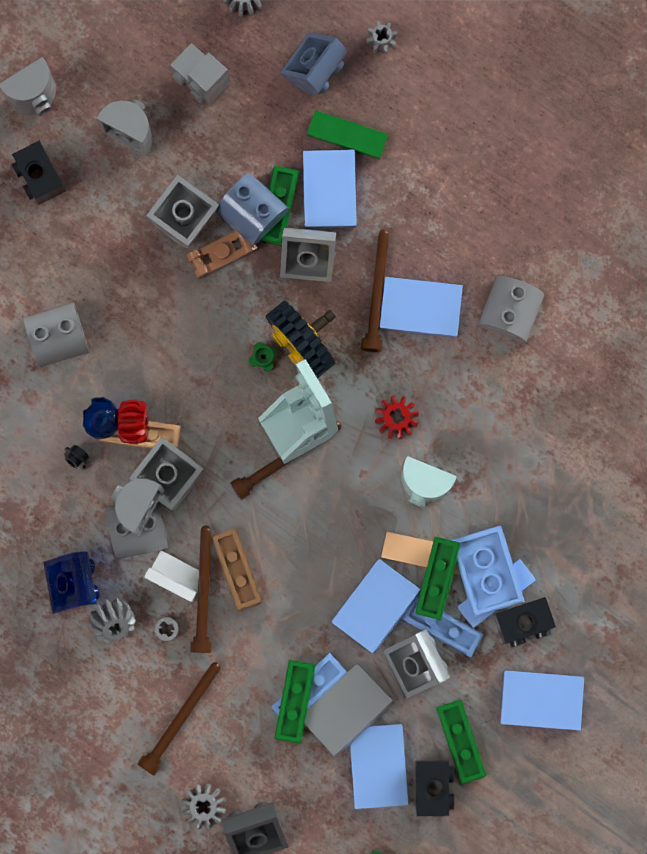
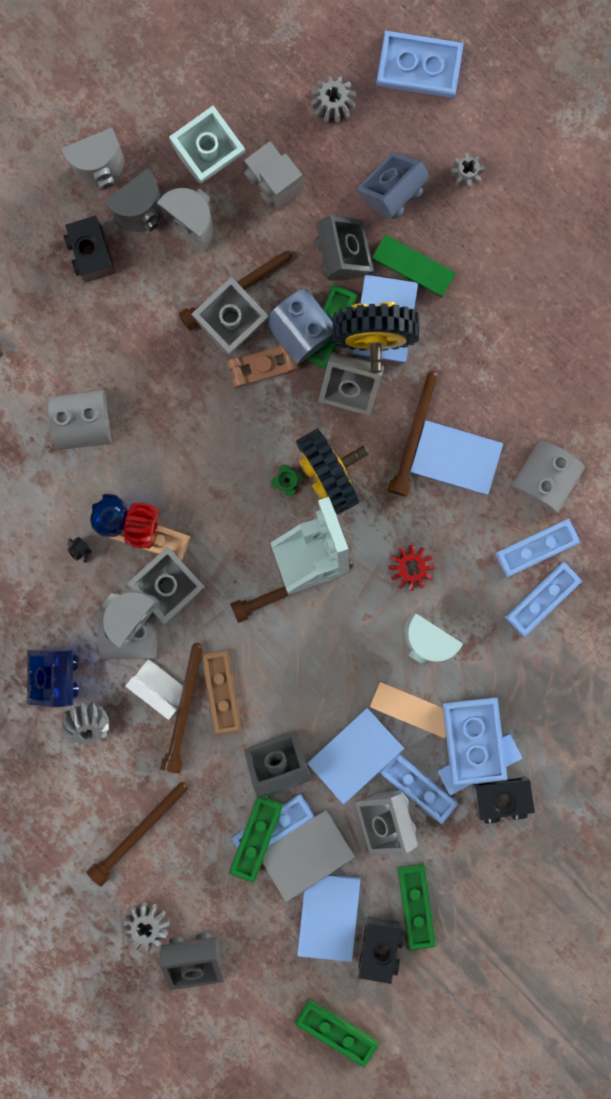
camera: 10 degrees right, 5 degrees up
light grey bush [155,617,179,641] -> none
green tile [415,536,461,621] -> none
light blue tile [500,670,584,730] -> none
none -> dark grey brick [105,168,162,232]
none -> light aqua brick [169,106,245,184]
none -> reddish brown piece [178,251,292,332]
none -> dark grey brick [244,732,311,799]
none -> dark grey brick [315,215,374,281]
none -> black wheel [333,302,419,373]
none -> light blue tile [495,519,581,577]
none -> light blue tile [504,562,582,637]

